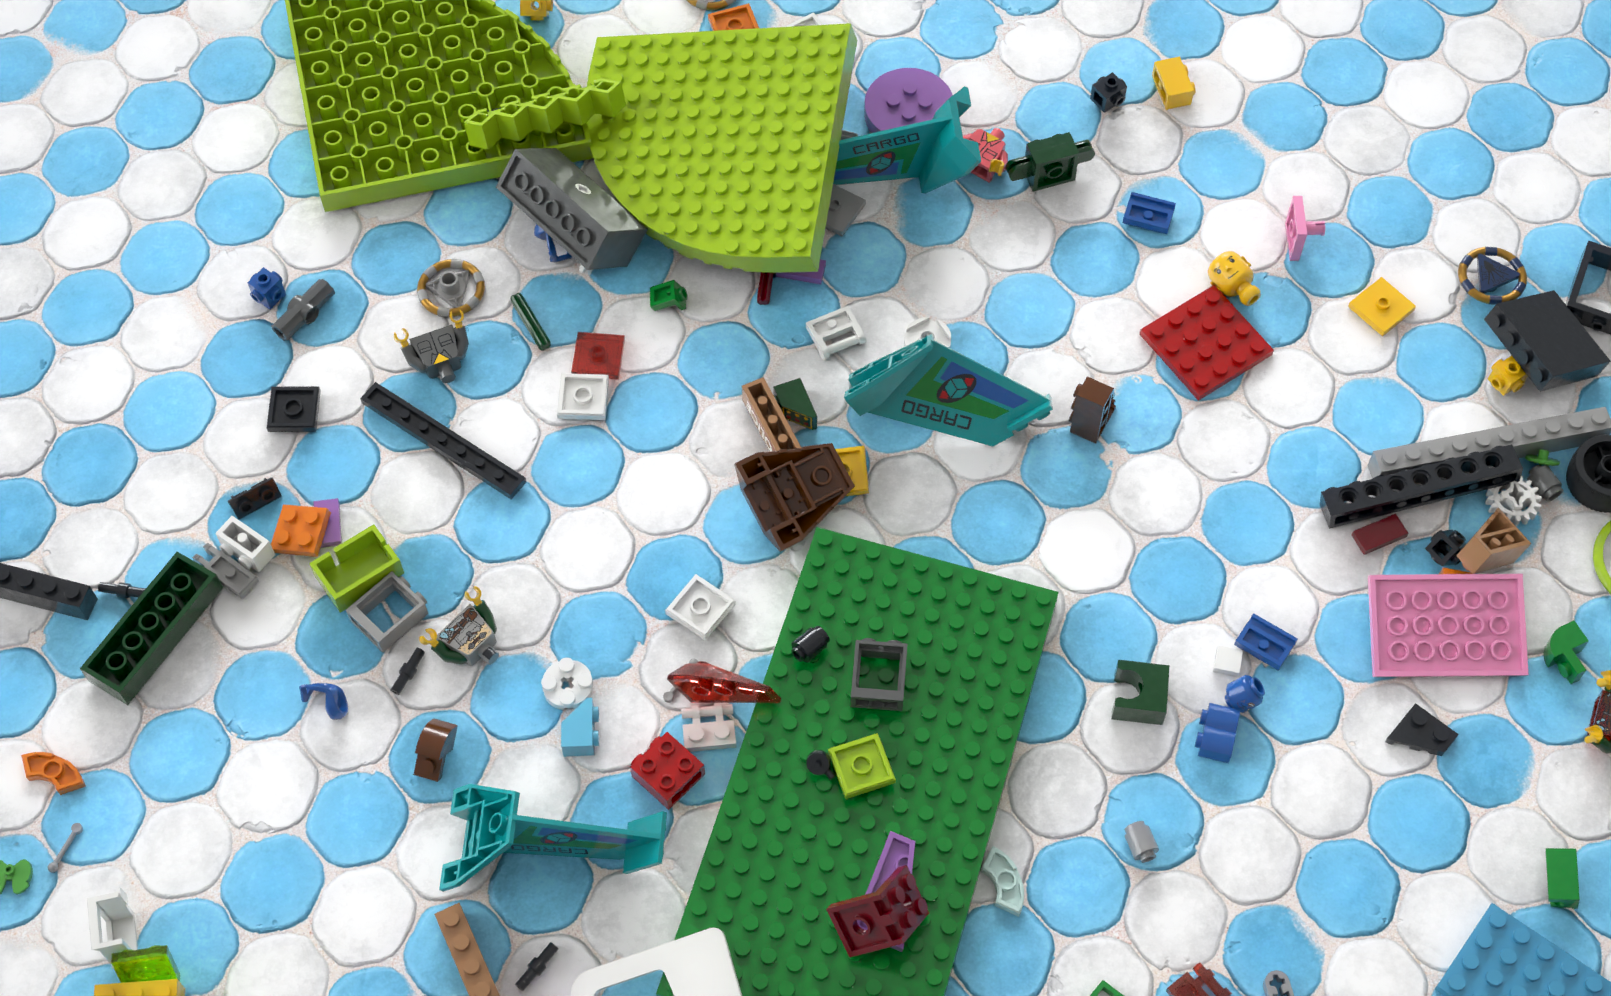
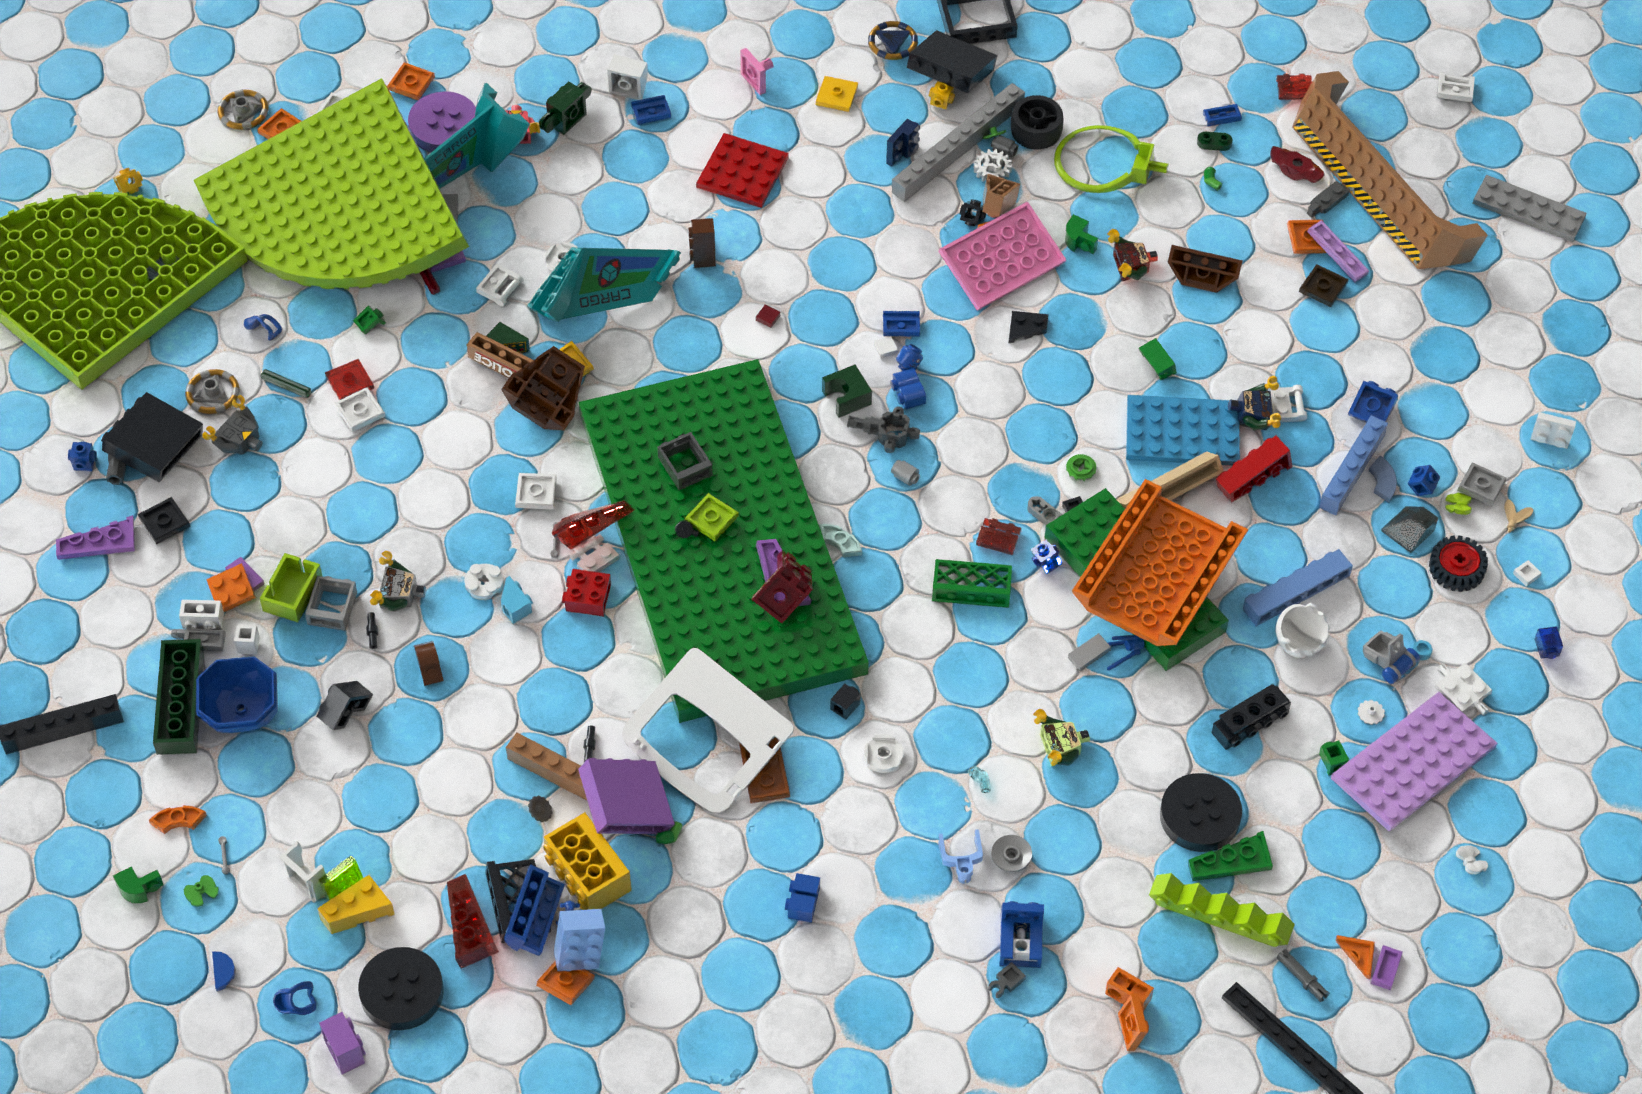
camera: 35 degrees left, 5 degrees down
black bar [98,582,146,598] -> none
black hinge [228,477,282,520] -> none
blue piece [299,683,348,720] -> none
black plate [360,382,526,500] -> none
teal piece [439,784,667,892] -> none
lime brick [464,78,626,149] -> none
dark grey piece [496,148,648,275] -> none
black brick [791,626,830,663] -> none
black brick [1090,72,1127,113] -> none
yellow brick [1152,56,1196,110] -> none
yellow piece [1208,251,1261,306] -> none
black brick [1320,444,1523,529] -> none
dark red tile [1351,513,1409,555] -> none
none -> medium lavender wing [56,515,135,560]
none -> black brick [101,392,203,482]
none -> blue rock [196,656,278,733]
none -> white brick [234,625,260,654]
none -> black brick [316,681,373,730]
none -> orange plate [387,62,435,100]
none -> white slope [607,54,648,100]
none -> dark red tile [755,305,781,328]
none -> dark grey piece [847,406,921,453]
none -> dark blue plate [886,119,920,166]
none -> bright green gear [1066,454,1096,481]

